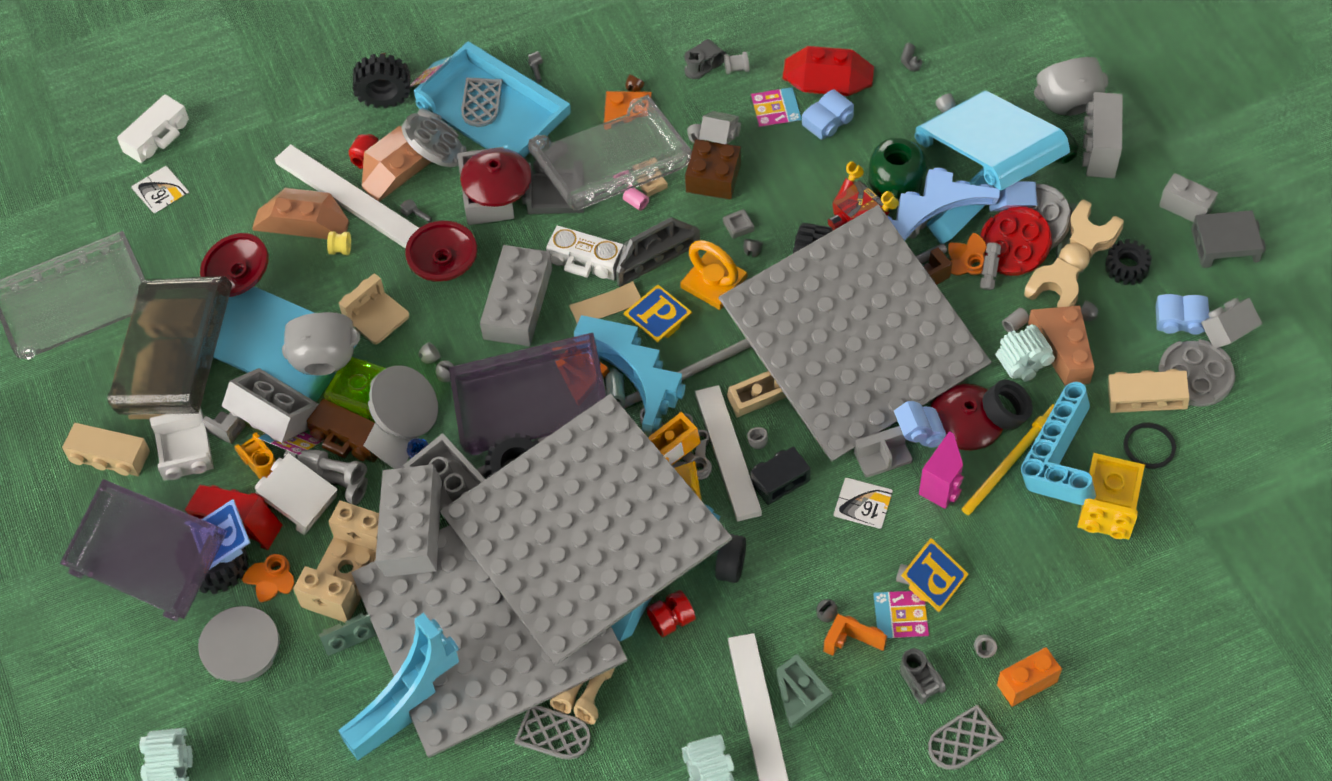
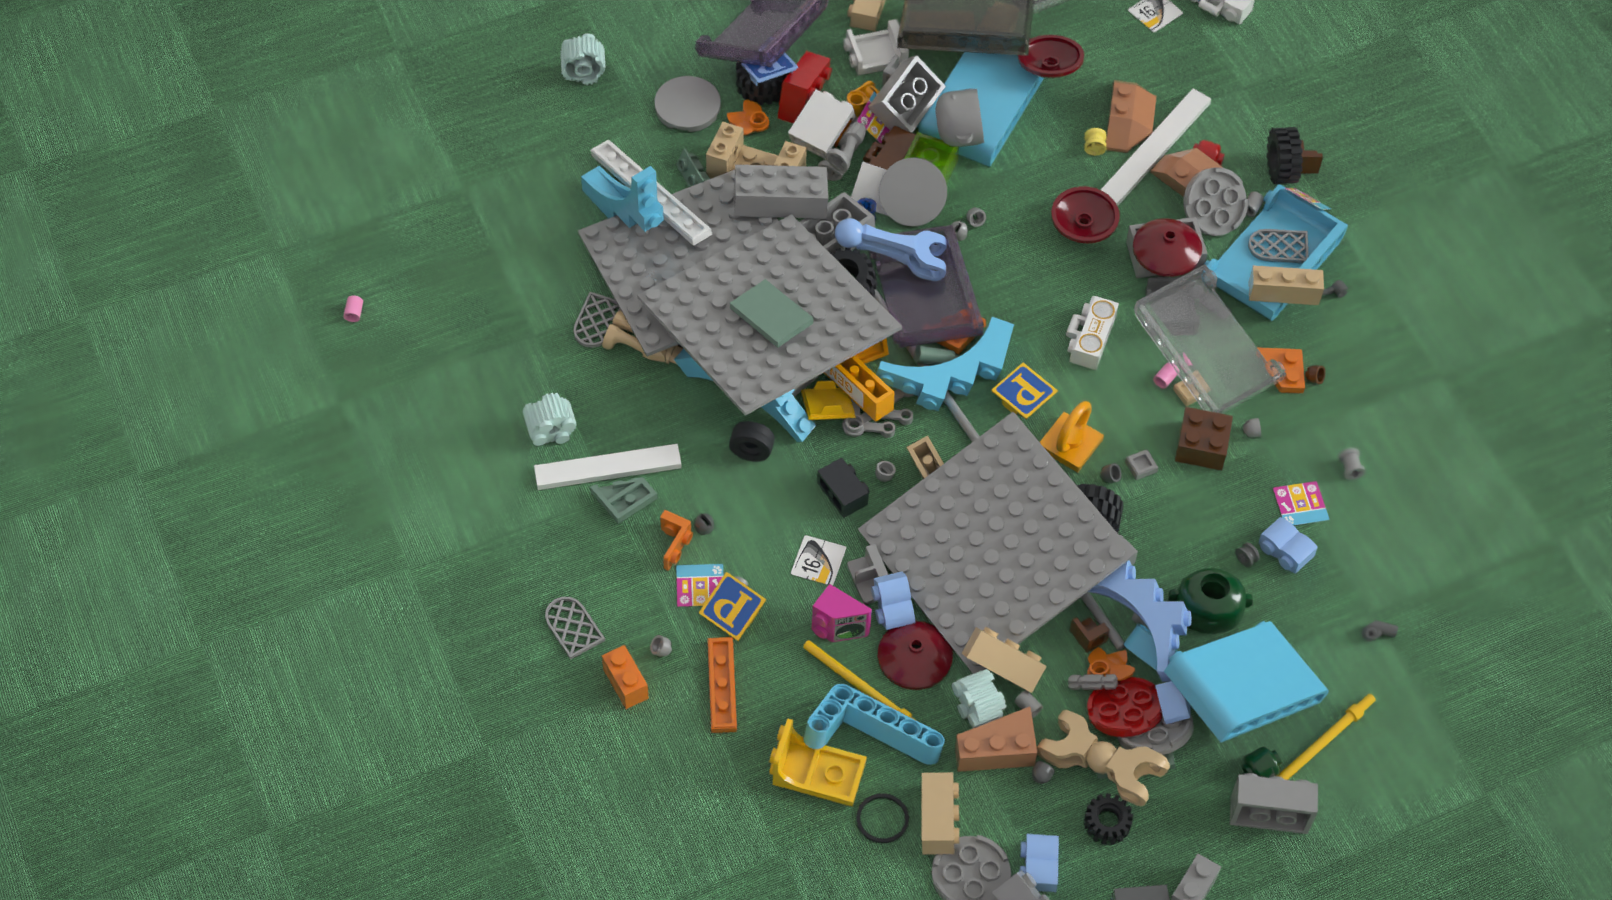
camera: 85 degrees right, 0 degrees up
tan bracket [339,273,409,345] -> none
dark grey hand [400,199,432,223] -> none
light grey brick [480,245,552,347] -> none
tan sticker [569,281,641,324] -> none
dark grey wedge [616,217,700,287] -> none
red wheel [646,589,696,638] -> none
dark grey piece [684,39,726,79] -> none
white tile [695,385,762,522] -> none
light grey brick [699,111,741,144] -> none
red wedge [783,46,874,96] -> none
torso [827,161,899,231] -> none
dark grey piece [900,648,946,704] -> none
light grey hinge [935,94,956,113] -> none
black tyre [982,379,1033,430] -> none
light grey piece [1034,57,1108,116] -> none
none -> white tile [590,140,712,246]
none -> orange tile [708,637,737,733]
none -> sand green tile [730,279,813,348]
none -> light blue piece [835,218,947,281]
none -> tan brick [961,626,1047,693]
none -> dark grey bush [1235,542,1260,567]
none -> tan brick [1248,265,1324,305]
none -> yellow bar [1278,693,1376,780]

